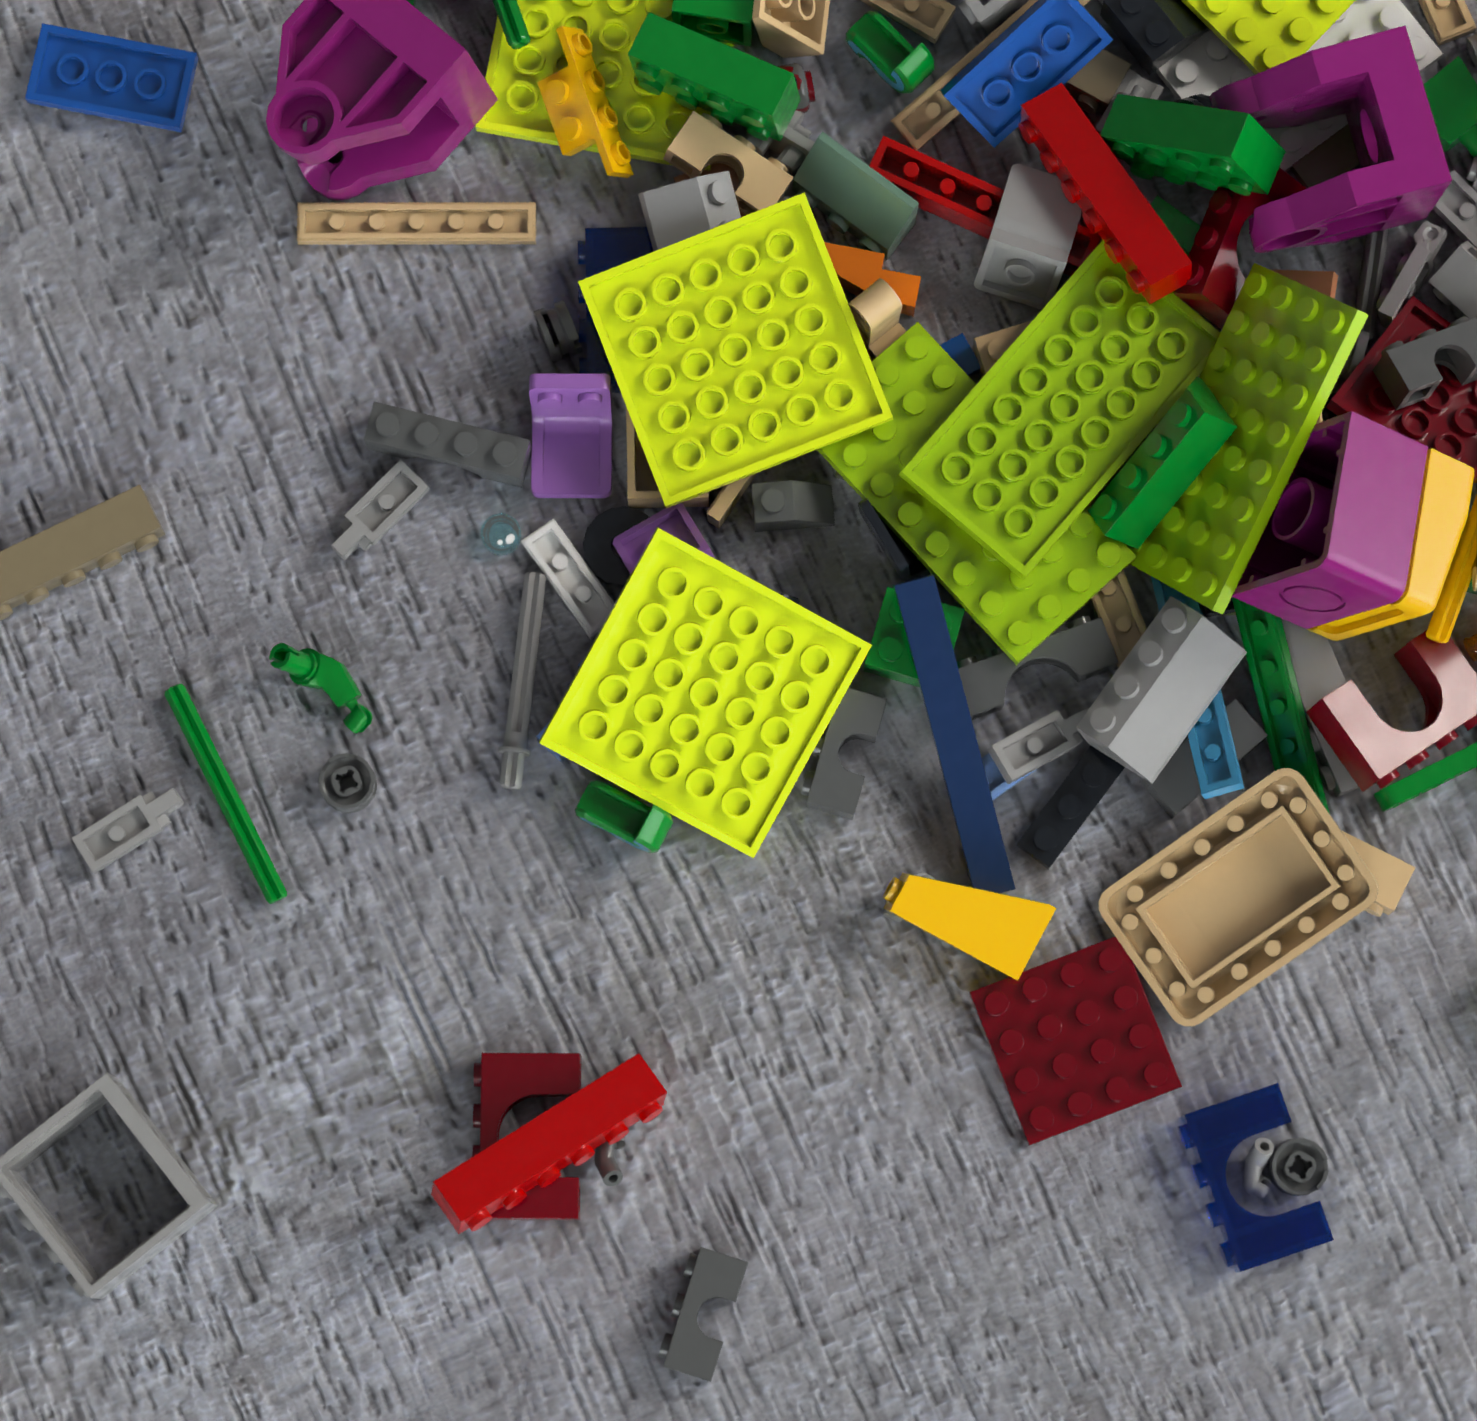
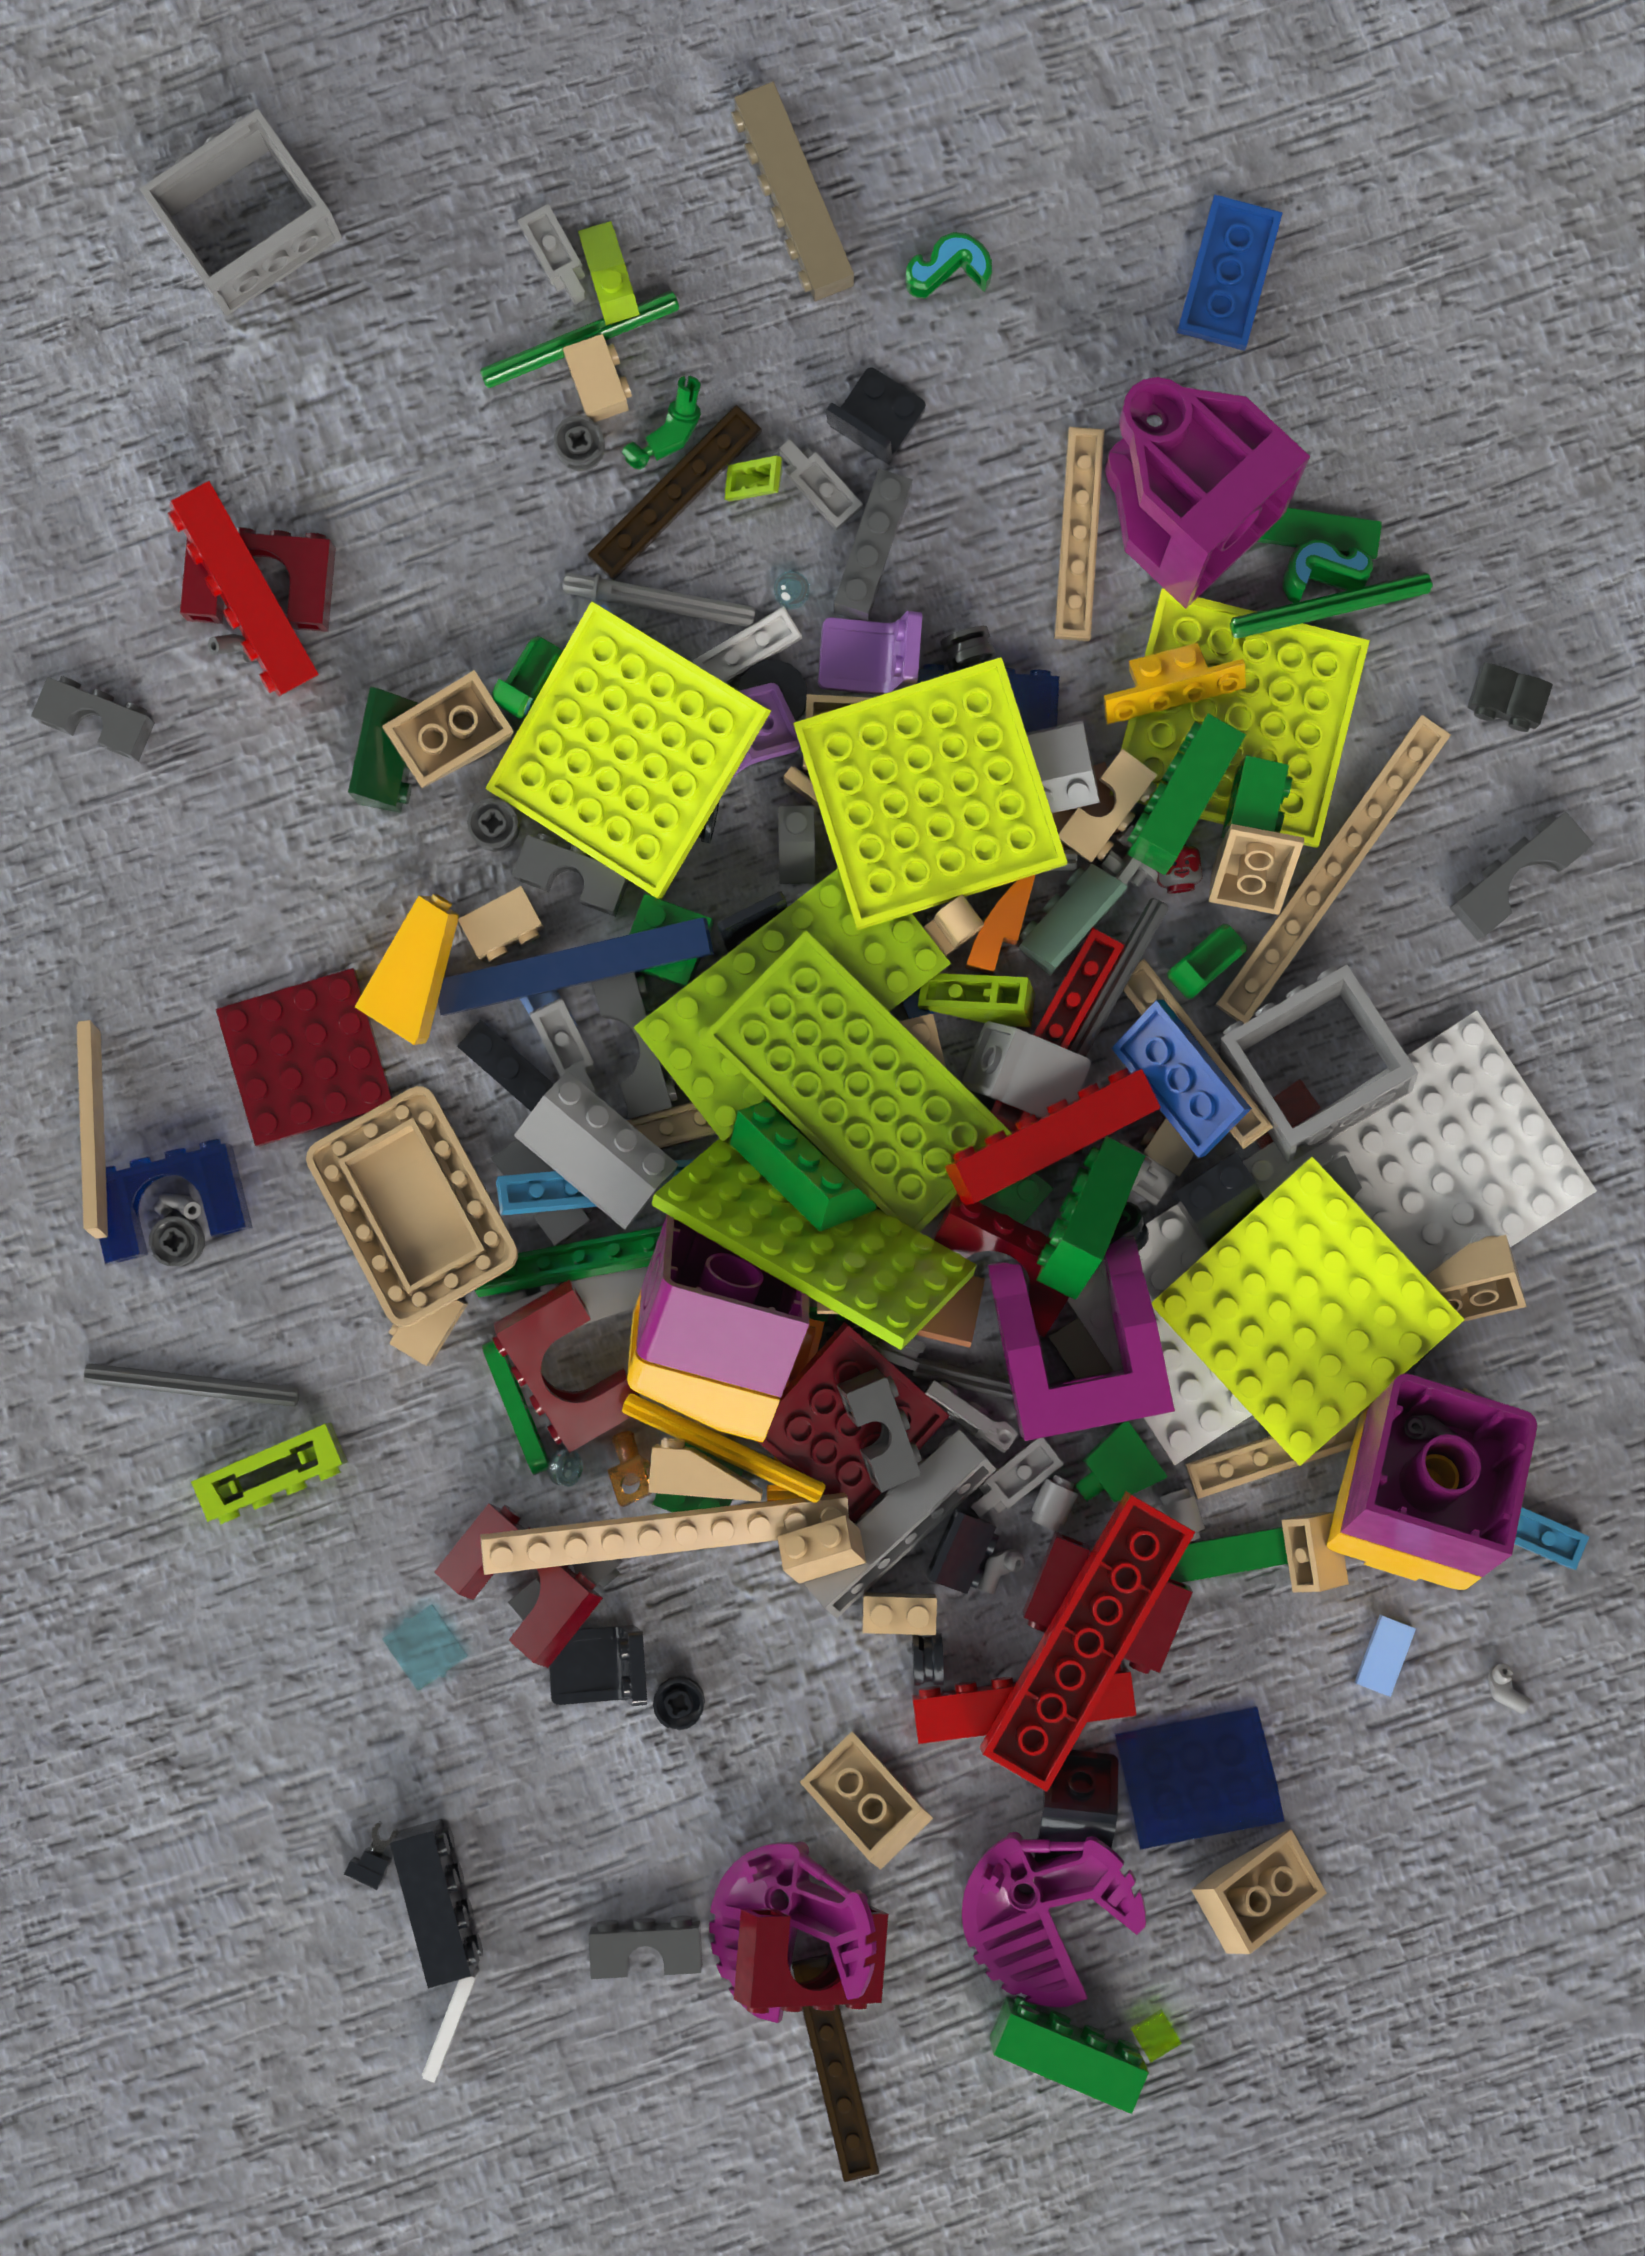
camera: 95 degrees right, 5 degrees up
none -> tan tile [77,1020,108,1239]
none -> dark grey axle [84,1364,300,1407]
none -> dark green slope [348,687,418,813]
none -> tan slope [382,670,514,788]
none -> tan brick [458,886,544,962]
none -> dark grey wheel [467,798,520,852]
none -> tan brick [563,334,632,422]
none -> lime slope [578,221,640,325]
none -> dark brown tile [587,405,762,581]
none -> lime slope [724,455,783,502]
none -> black piece [826,367,926,465]
none -> green animal [905,232,992,299]
none -> lime slope [918,973,1036,1027]
none -> dark grey axle [1067,898,1168,1057]

